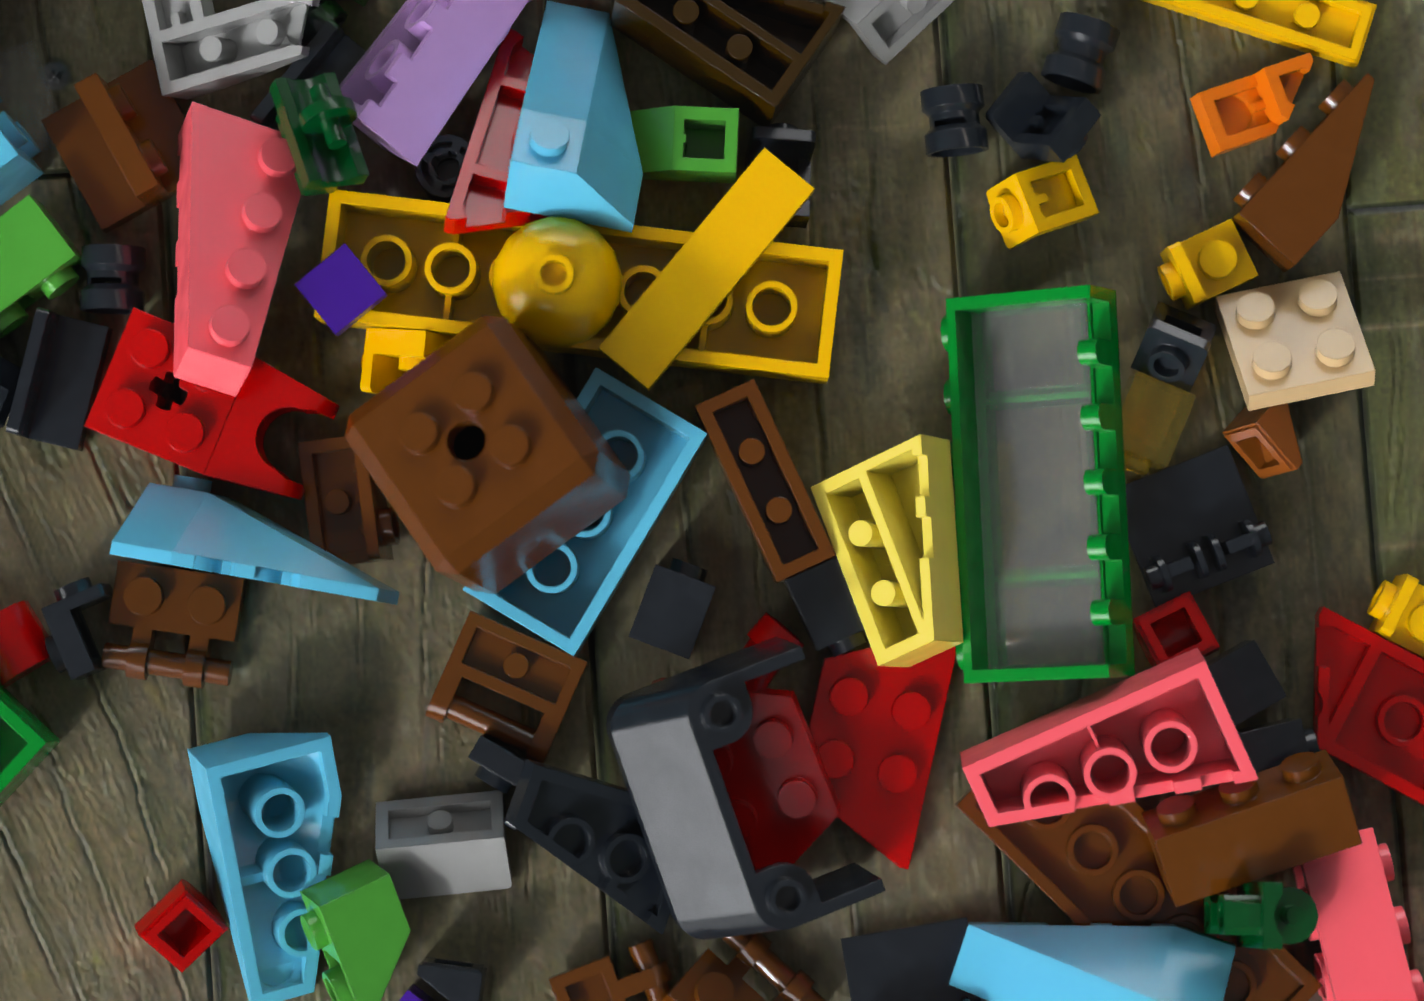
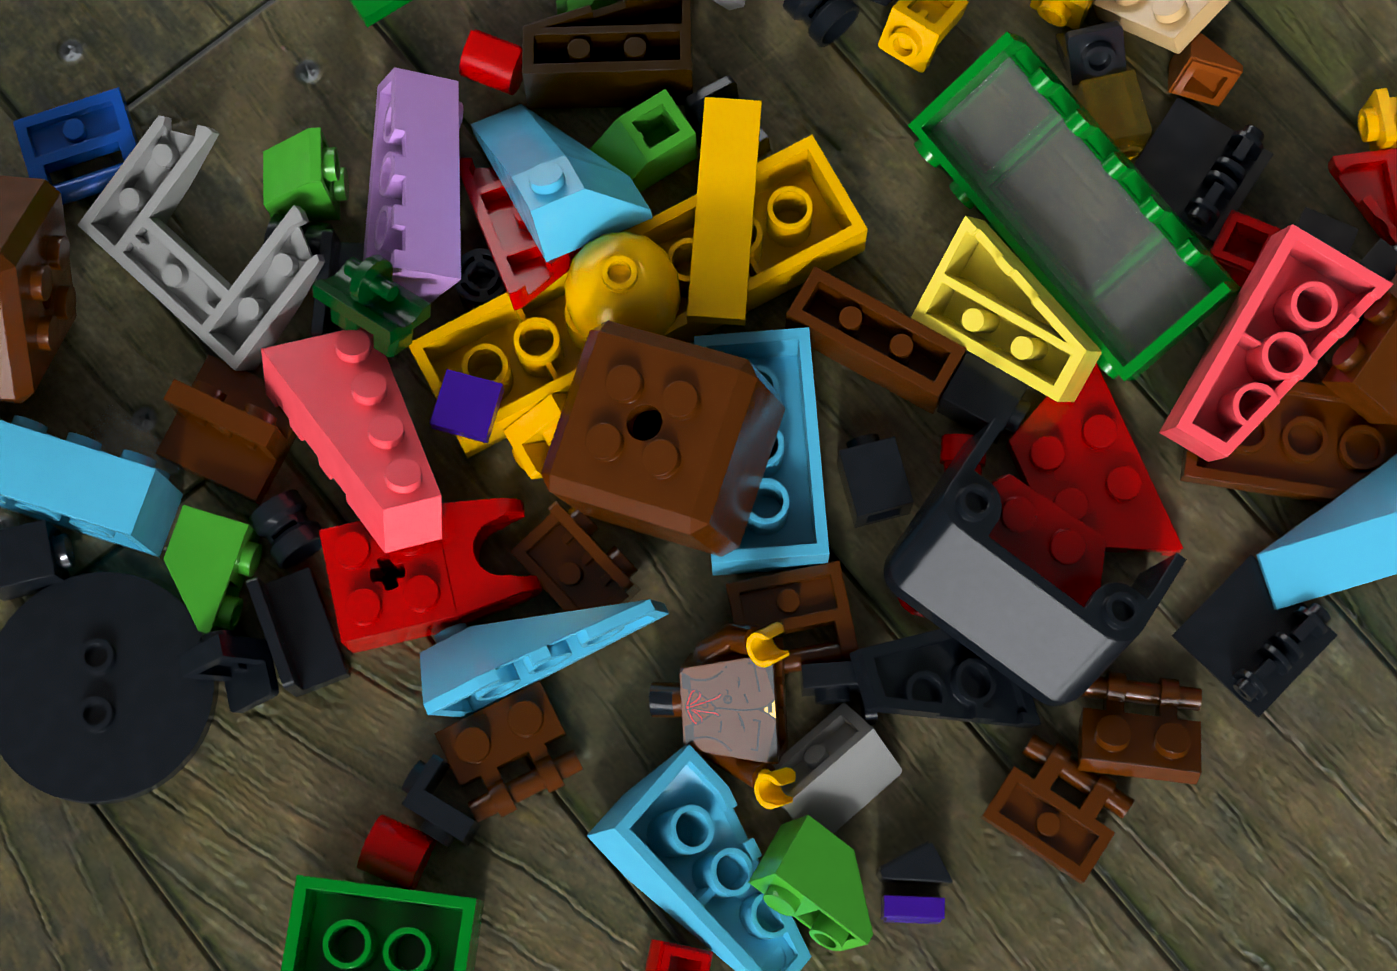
camera: 30 degrees left, 10 degrees down
none -> torso [649,622,796,809]

